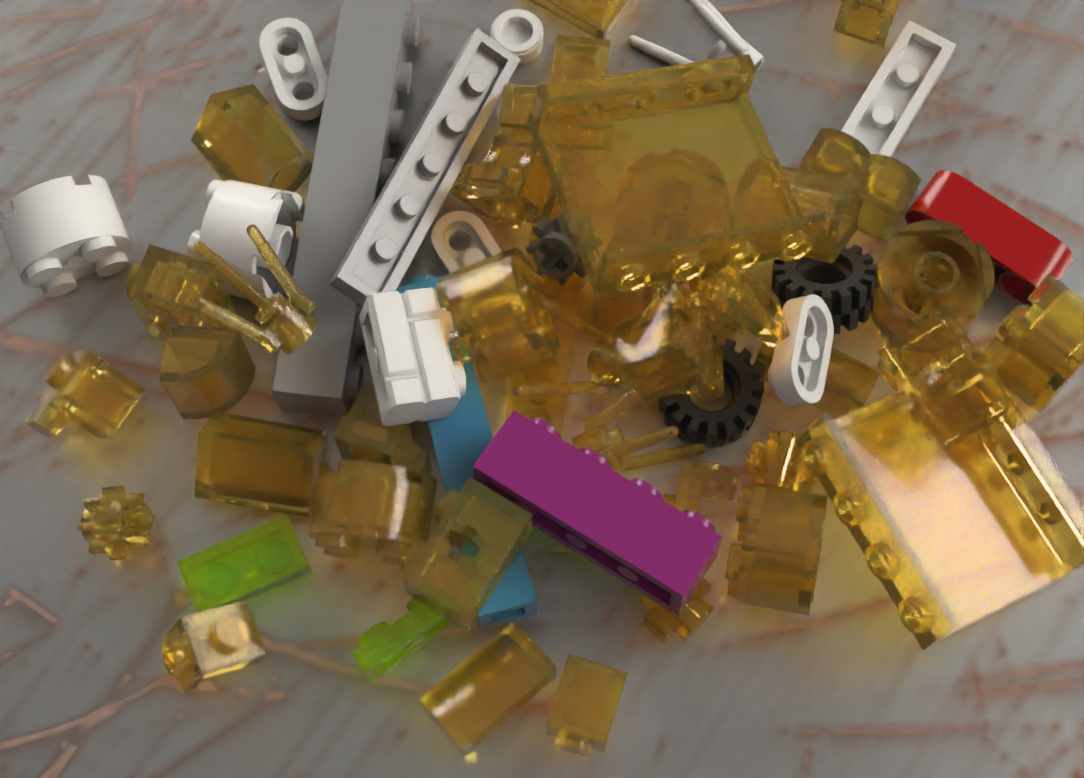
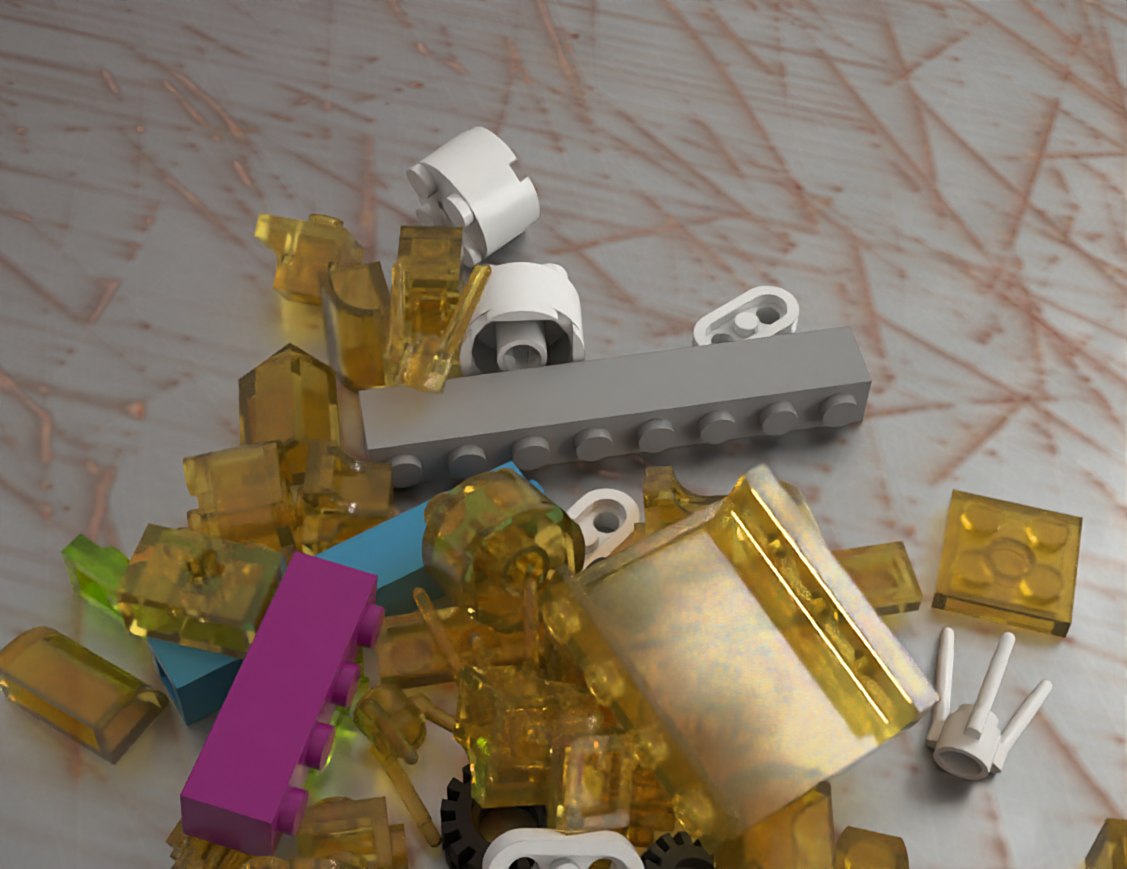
camera: 70 degrees right, 20 degrees down
clear yellow gear [77,485,155,561] -> none
clear yellow bracket [162,600,266,692] -> none
clear neon green plate [176,514,312,620] -> none
clear yellow brick [191,84,314,192] -> none
light grey plate [329,28,521,306] -> none
white brick [359,287,466,426] -> none
white tile [490,9,544,65] -> none
clear yellow brick [546,654,628,757] -> none

